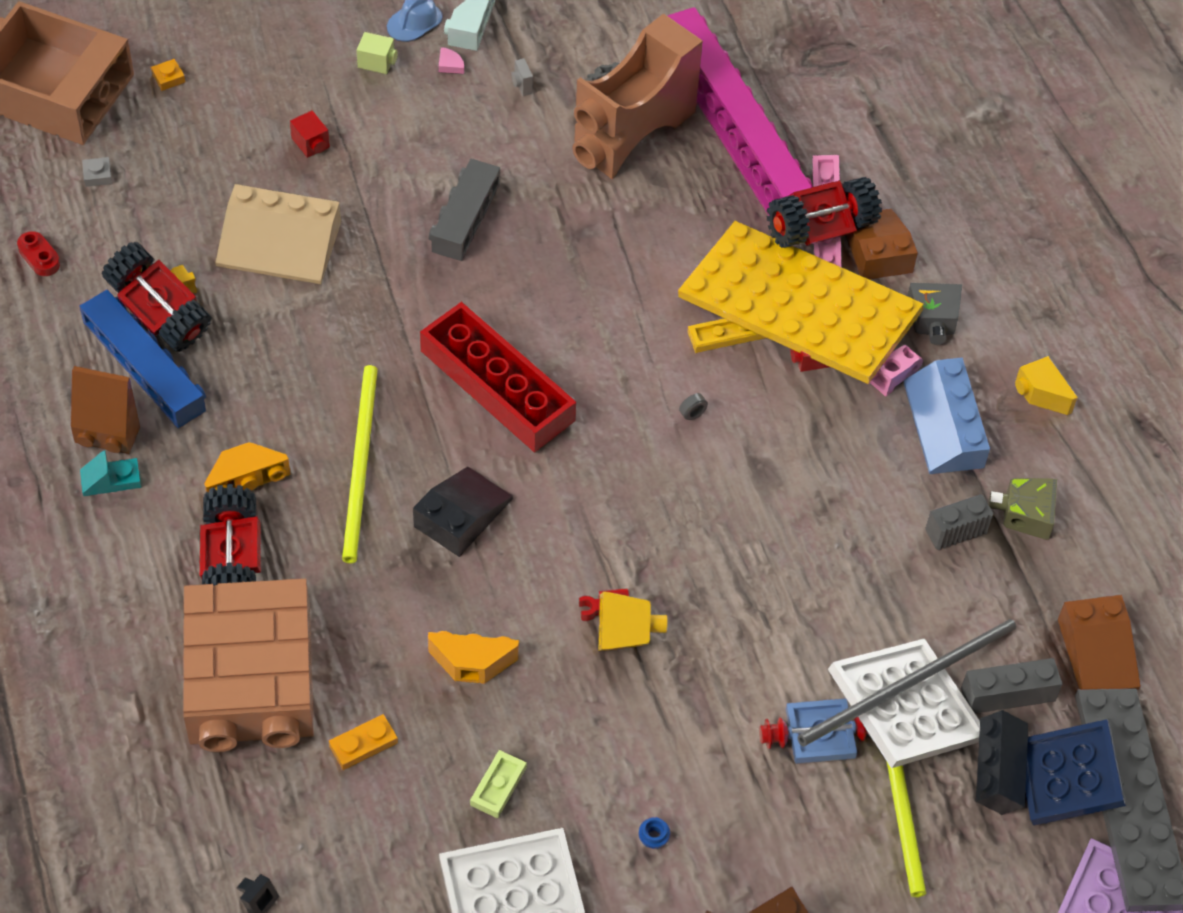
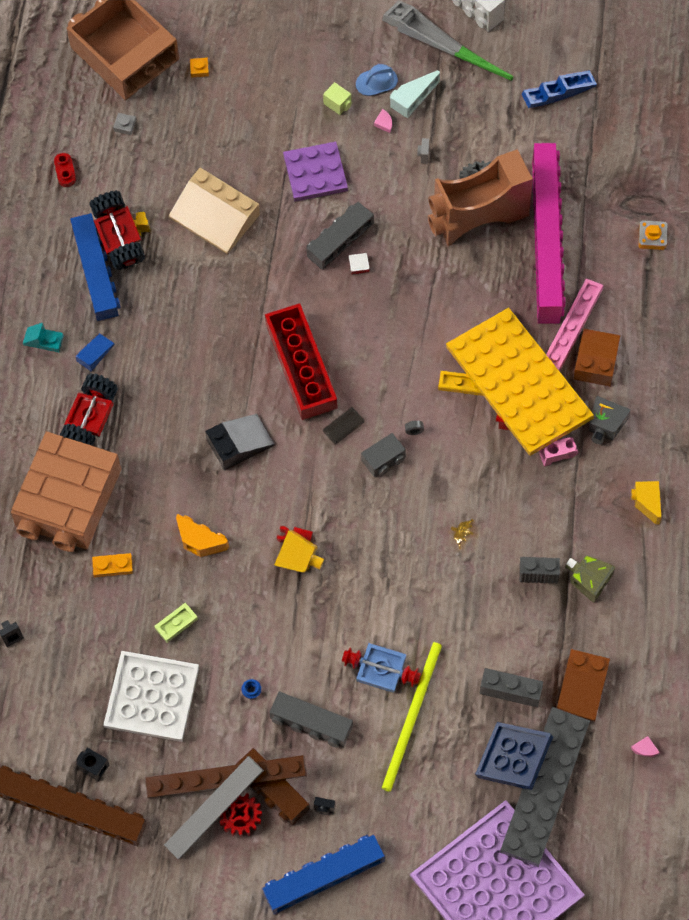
camera: 30 degrees right, 10 degrees up
dark orange slope [71,366,140,454] -> none
light orange slope [204,442,291,492] -> none
red brick [290,110,330,158] -> none
neon yellow piece [342,365,378,564] -> none
plate [767,177,882,248] -> none
dark grey piece [797,619,1016,747] -> none
white plate [828,639,980,768] -> none
medium blue slope [904,358,990,474] -> none
black brick [976,710,1028,815] -> none
none -> blue slope [75,334,115,372]
none -> dark grey brick [269,691,353,748]
none -> medium lavender plate [283,142,348,202]
none -> clear smoke tile [323,407,364,445]
none -> white tile [349,253,370,275]
none -> dark grey brick [361,433,406,478]
none -> clear yellow piece [451,519,474,549]
none -> piece [638,220,667,250]

